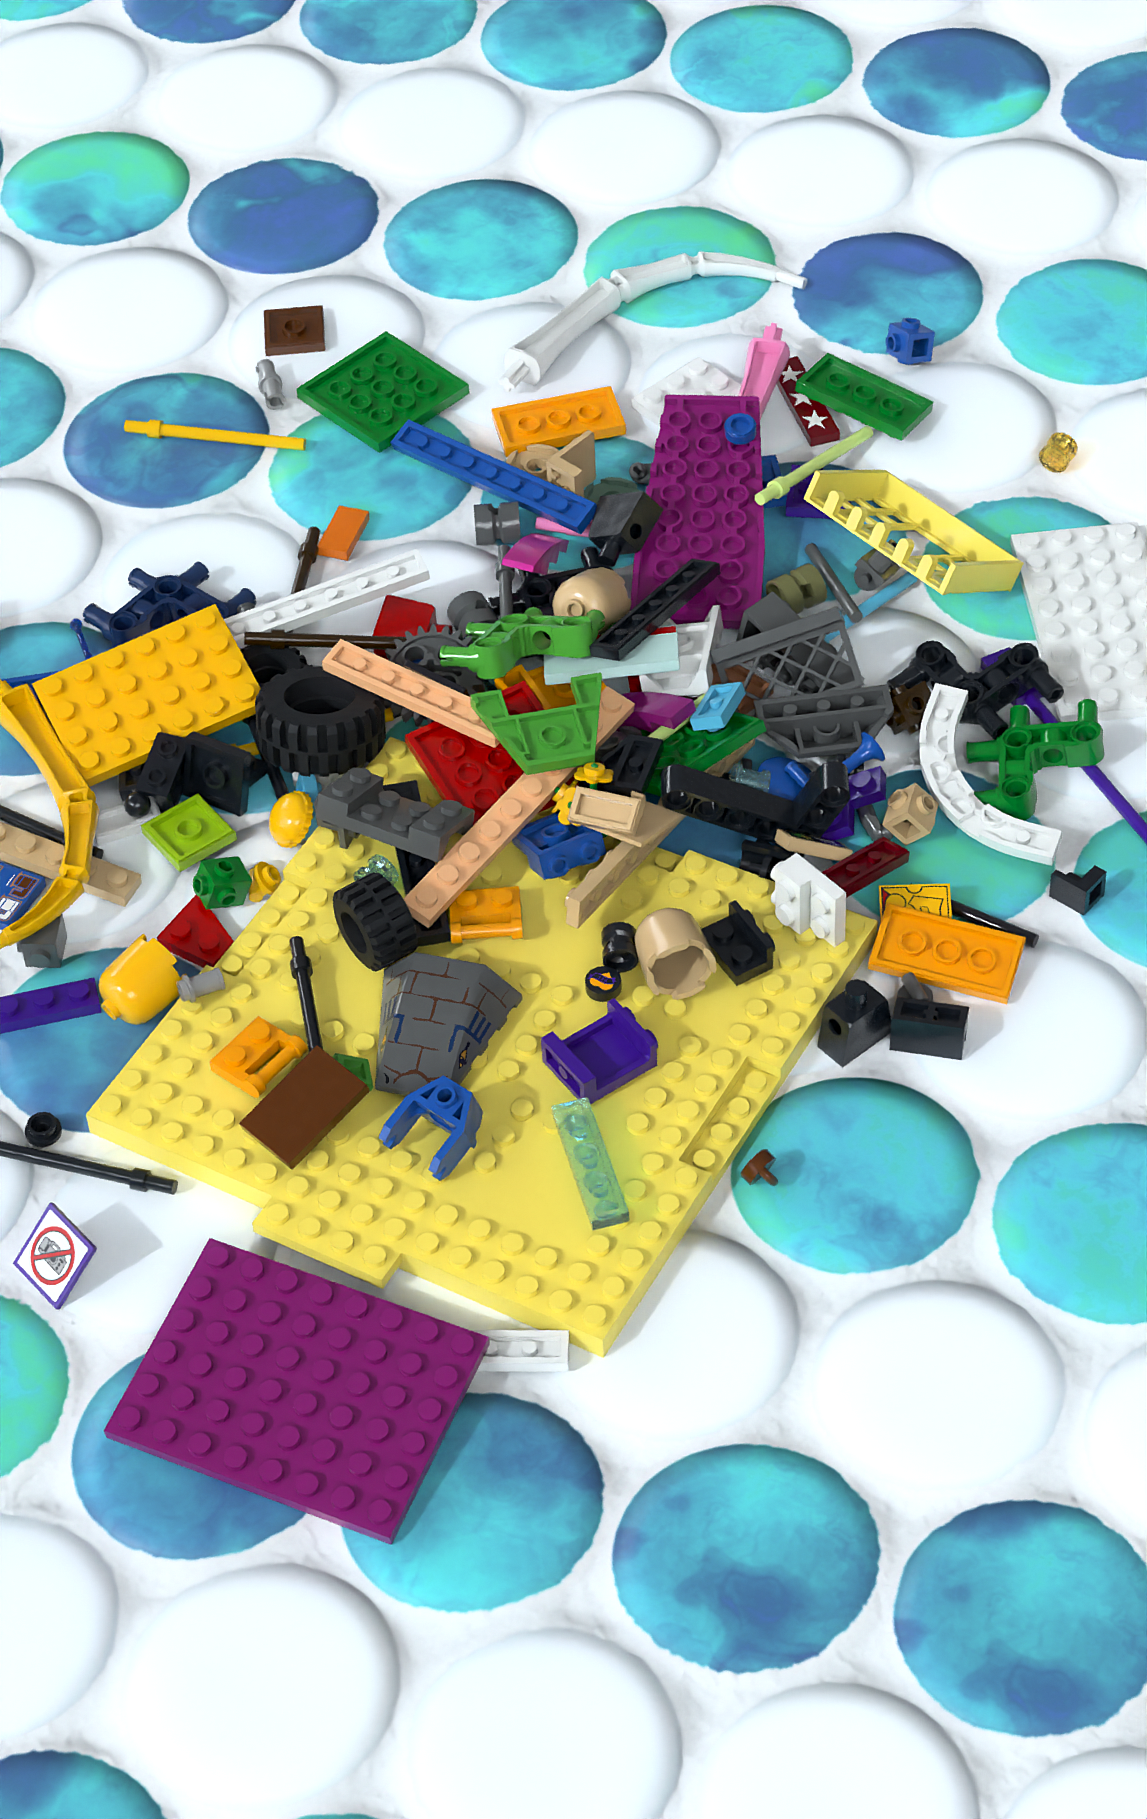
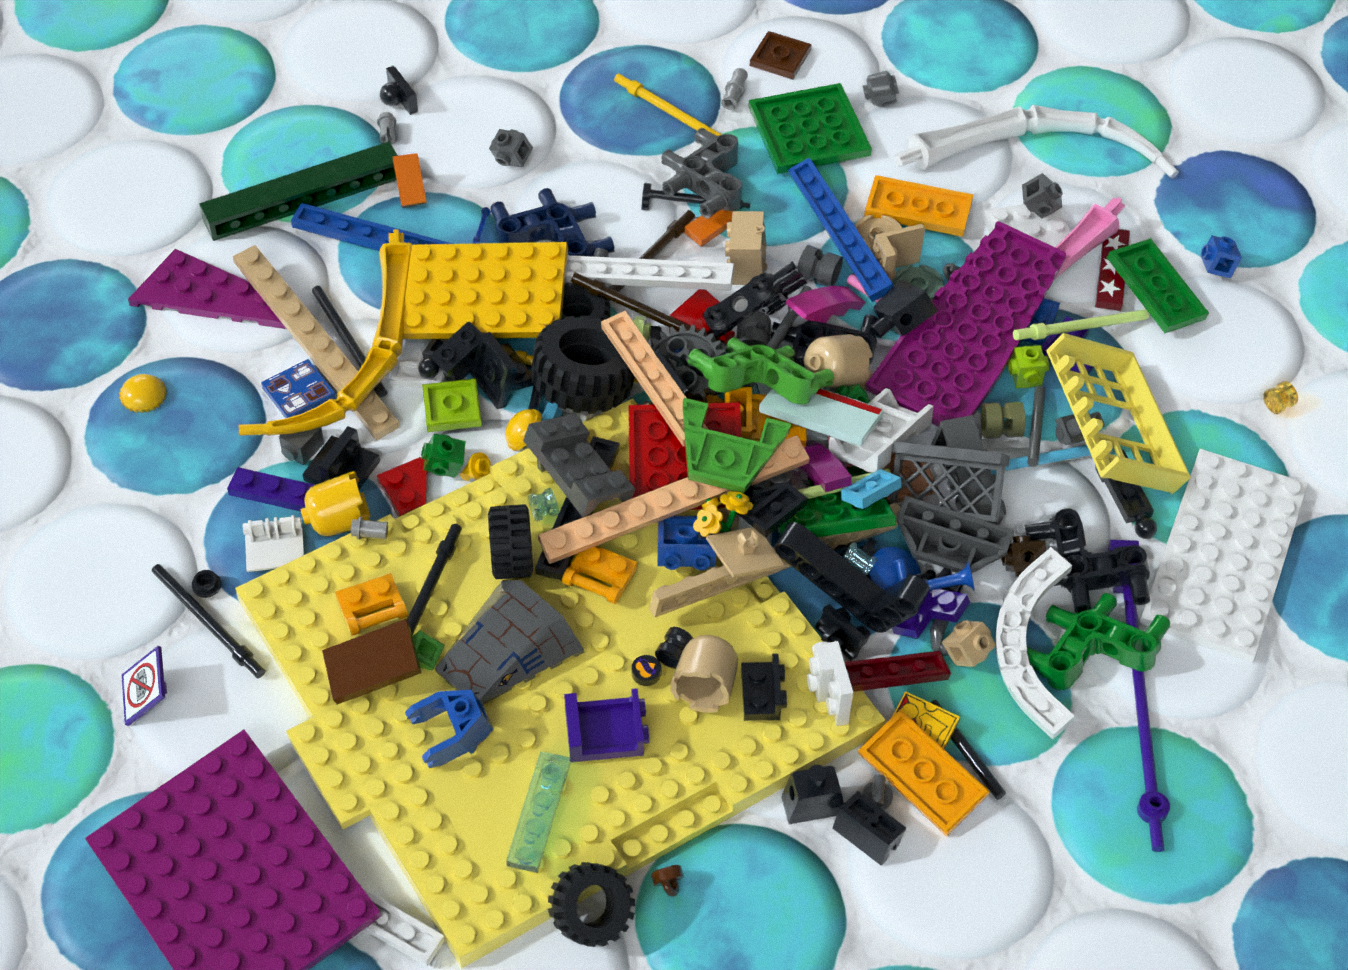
camera: 25 degrees right, 5 degrees up
tan tile [567,786,645,836] -> none
black tile [589,559,721,661] -> none
blue tile [724,413,756,445] -> none
tan tile [775,829,853,861] -> none
black panel [1049,865,1107,916] -> none
none -> white hinge [243,515,304,572]
none -> black bracket [302,426,380,490]
none -> dark grey brick [489,129,533,168]
none -> black tyre [548,862,636,947]
none -> black piece [641,183,750,211]
none -> dark grey pin [661,128,742,219]
none -> black pin [702,261,808,338]
none -> tan brick [725,211,768,285]
none -> dark grey head [863,71,899,106]
none -> lime brick [1008,345,1049,389]
none -> dark grey brick [1022,173,1063,219]
none -> black plate [1095,449,1157,539]

